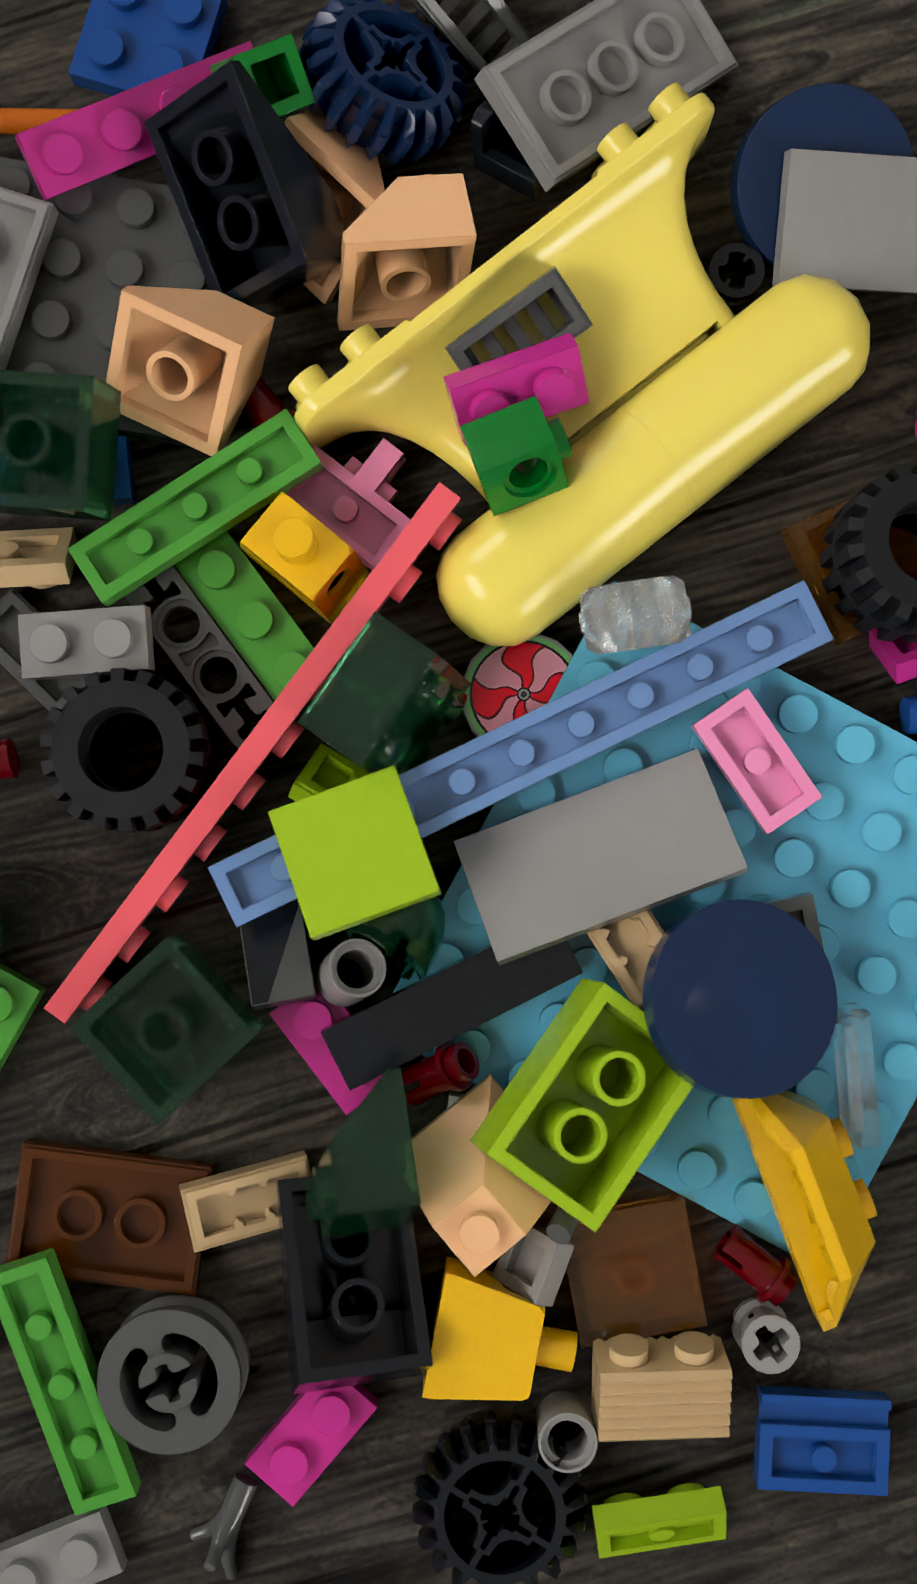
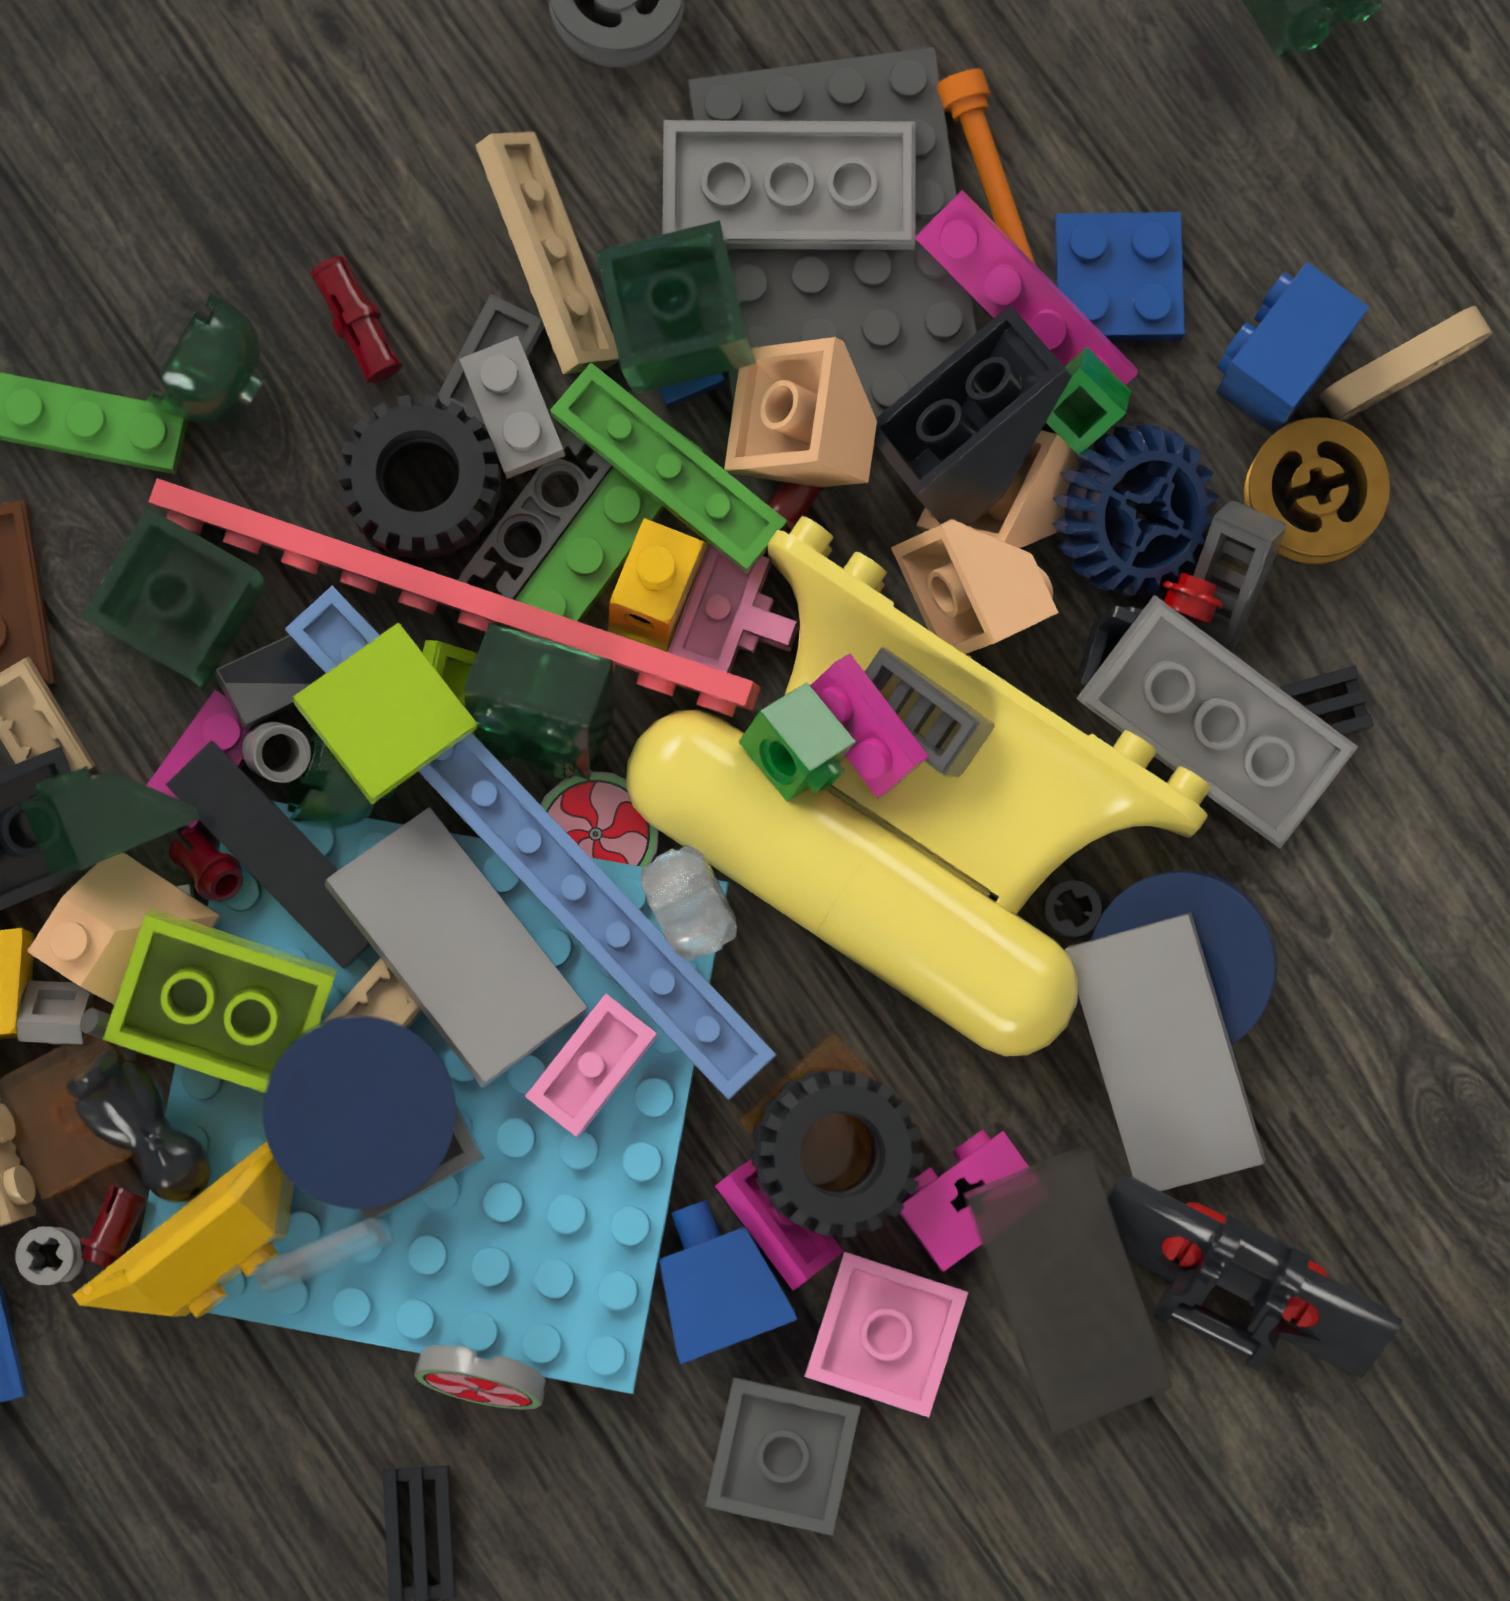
camera: 75 degrees right, 5 degrees down
none -> black animal [65,1049,211,1203]
none -> red plate [1163,573,1223,625]

